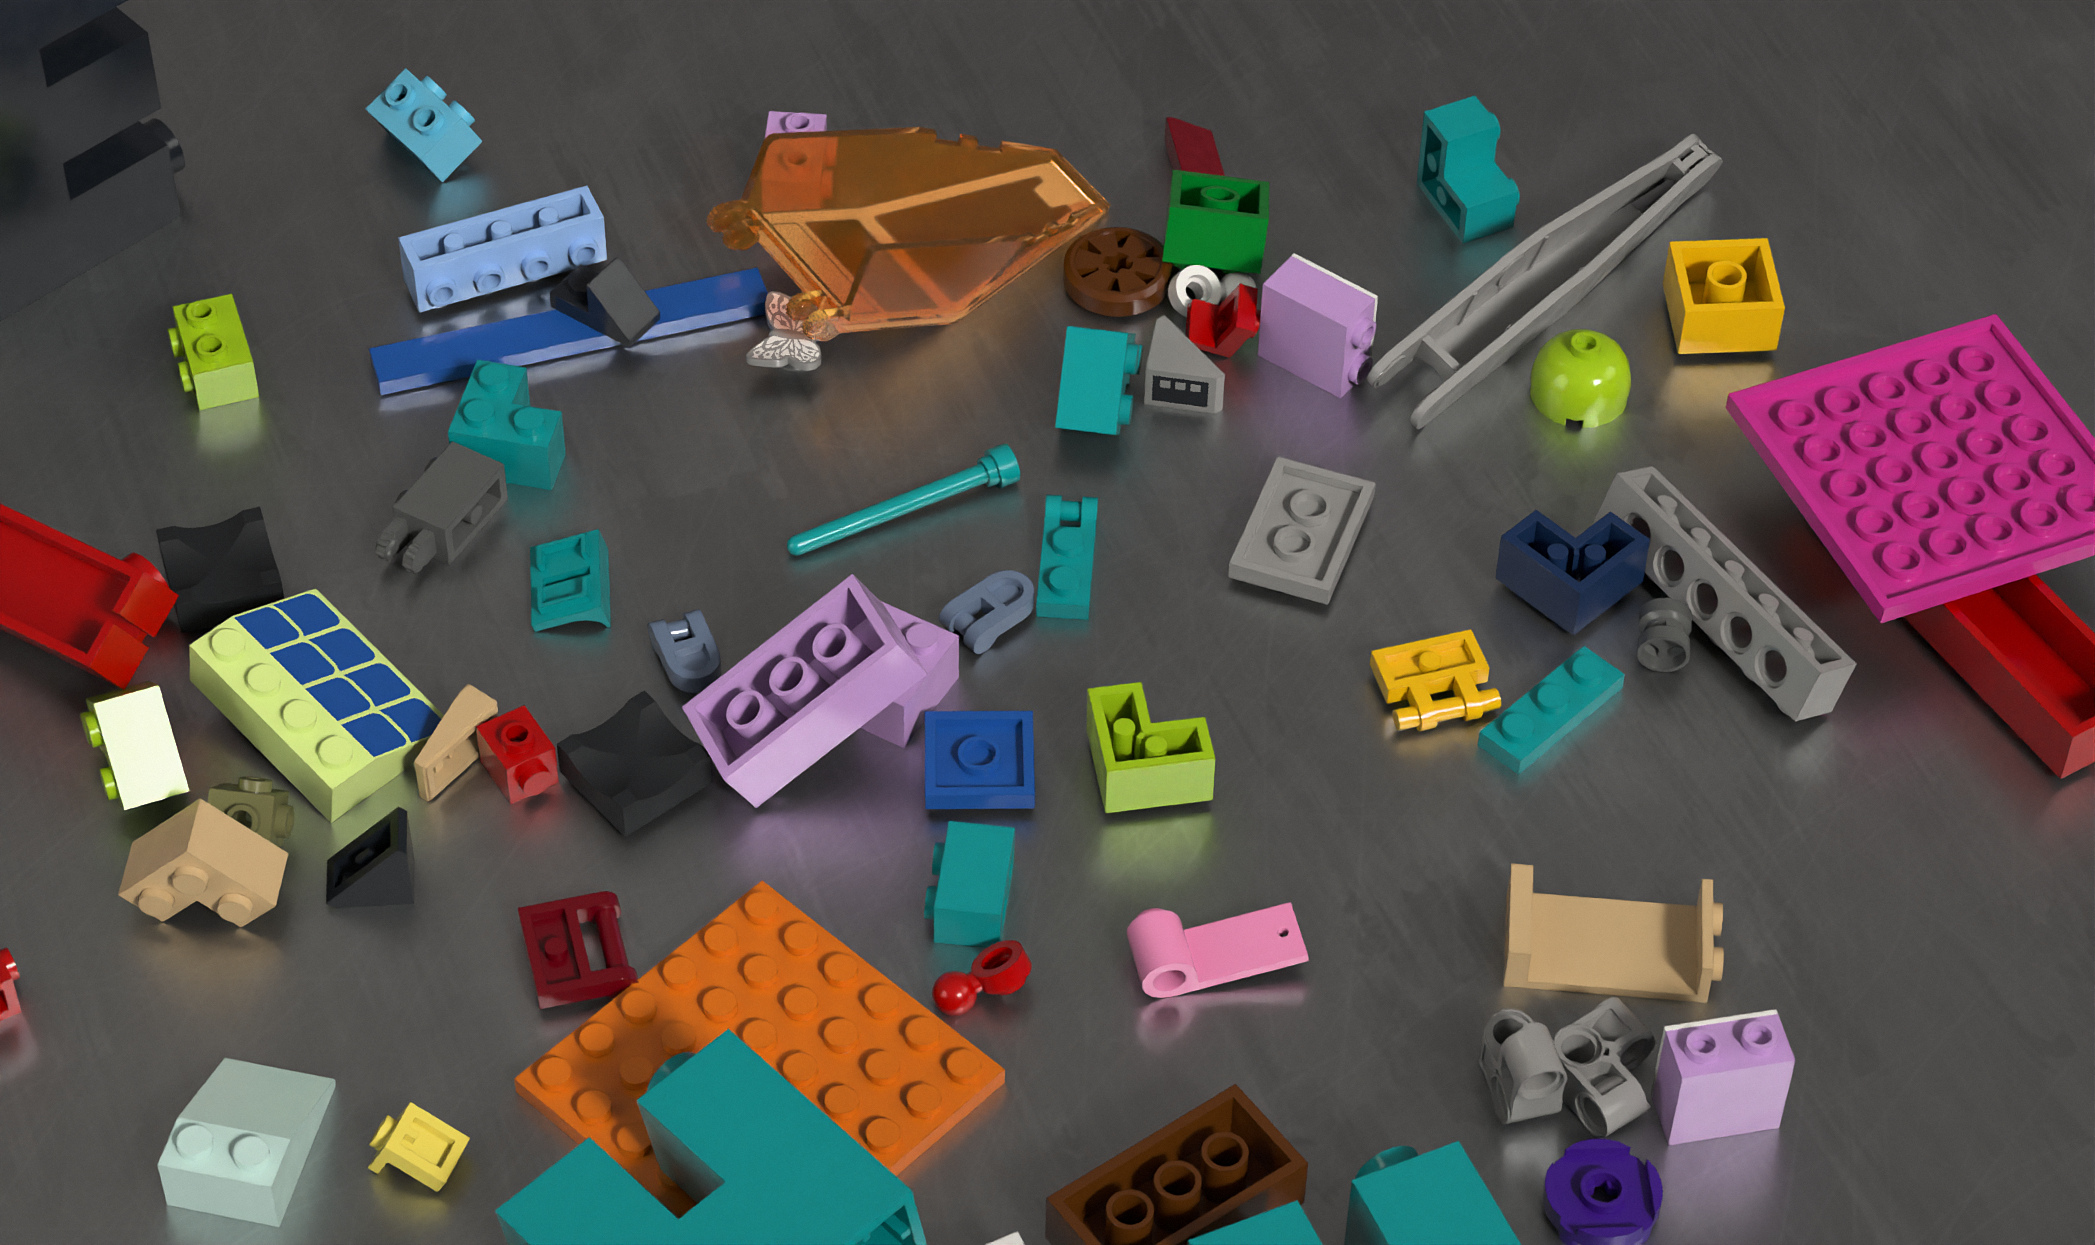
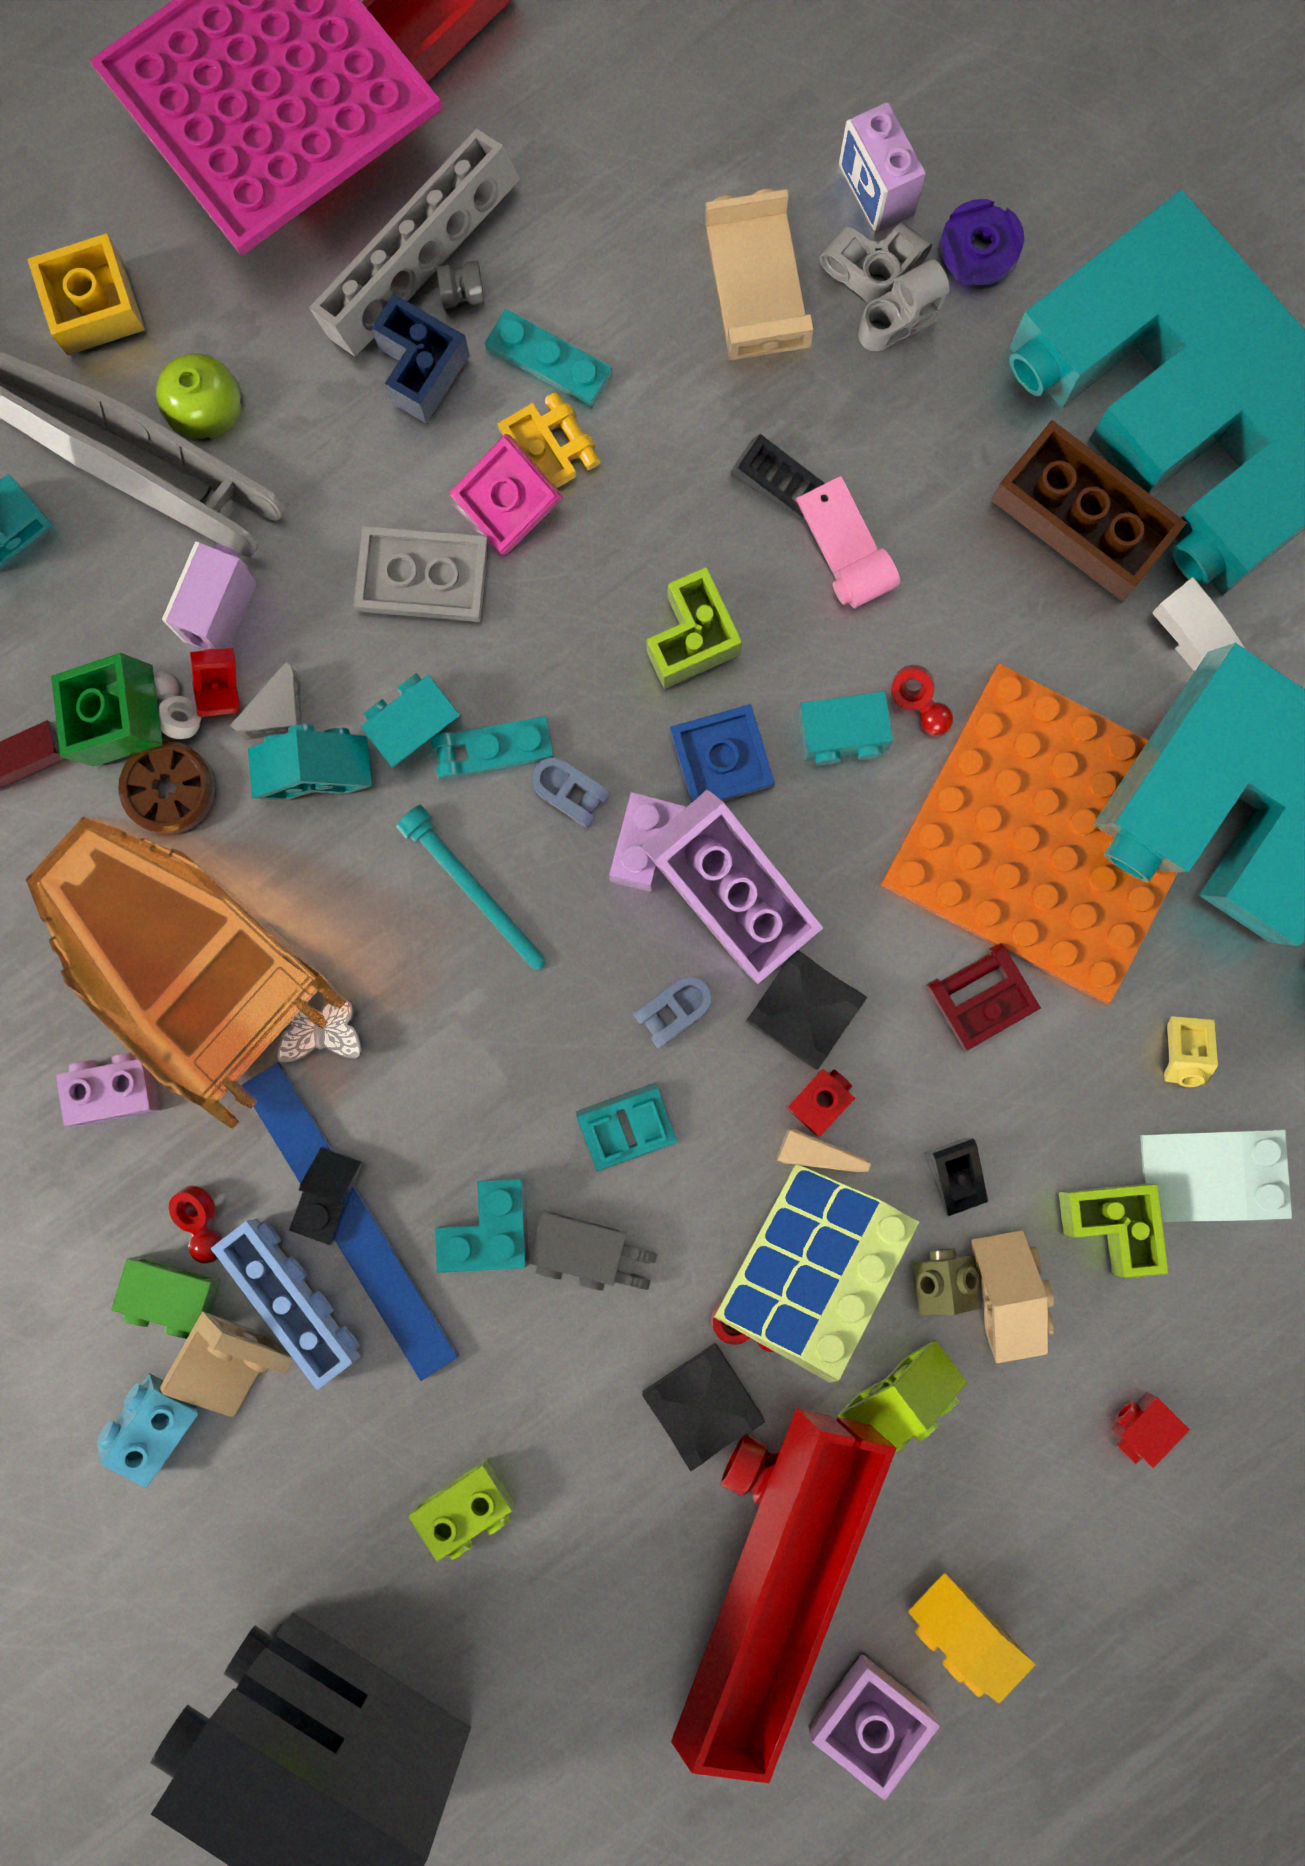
camera: 100 degrees left, 35 degrees up
none -> bright green brick [111,1256,221,1339]
none -> tan bracket [160,1311,294,1417]
none -> red plate [168,1186,222,1264]
none -> teal brick [360,673,460,767]
none -> dark pink tile [449,434,564,555]
none -> black slope [730,434,825,519]
none -> lime brick [1058,1183,1169,1278]

